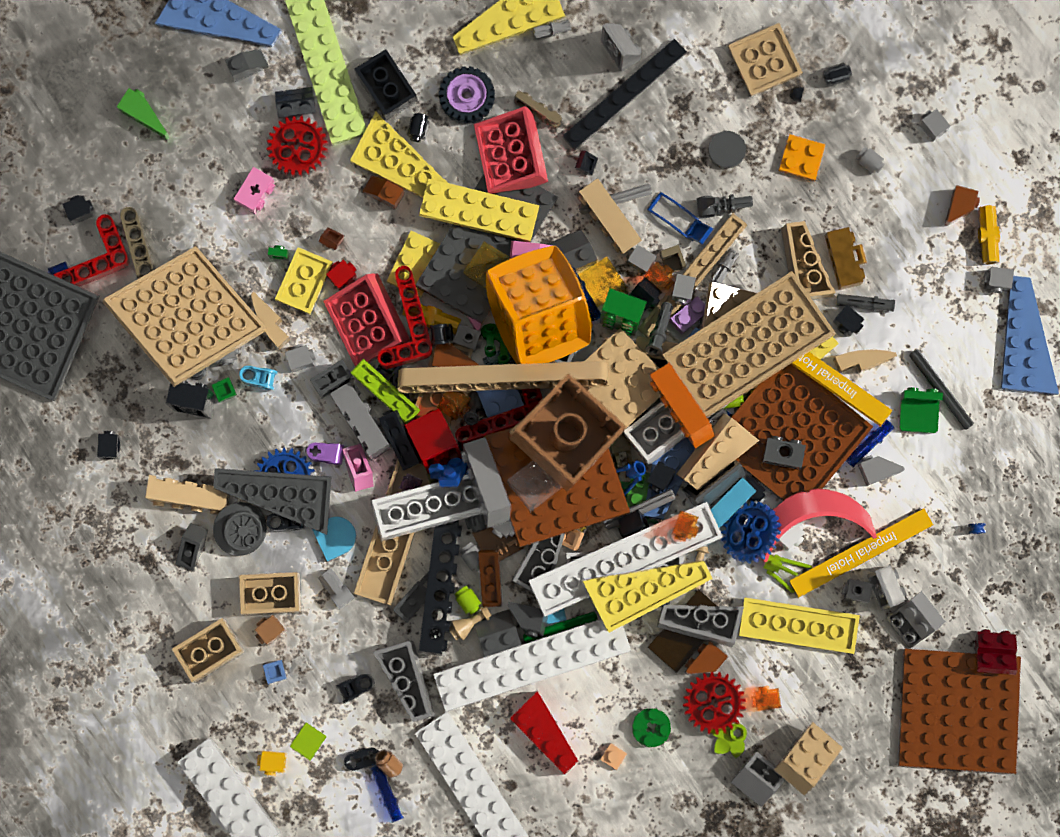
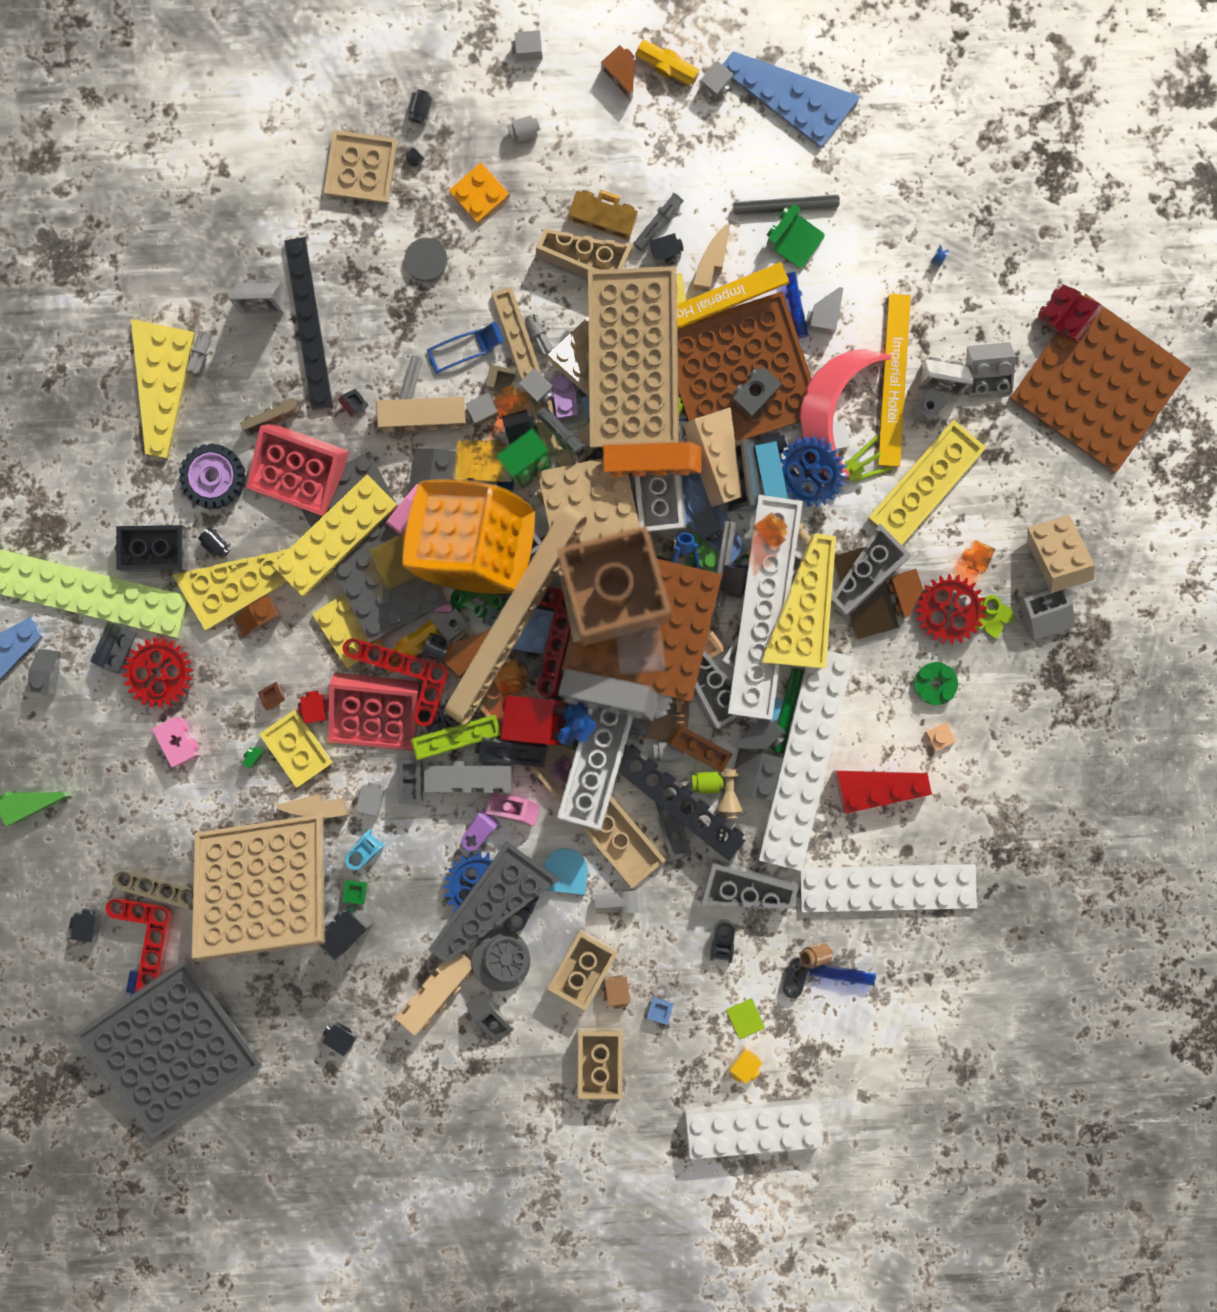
camera: 55 degrees left, 5 degrees up
dark grey piece [696,194,753,218] -> none

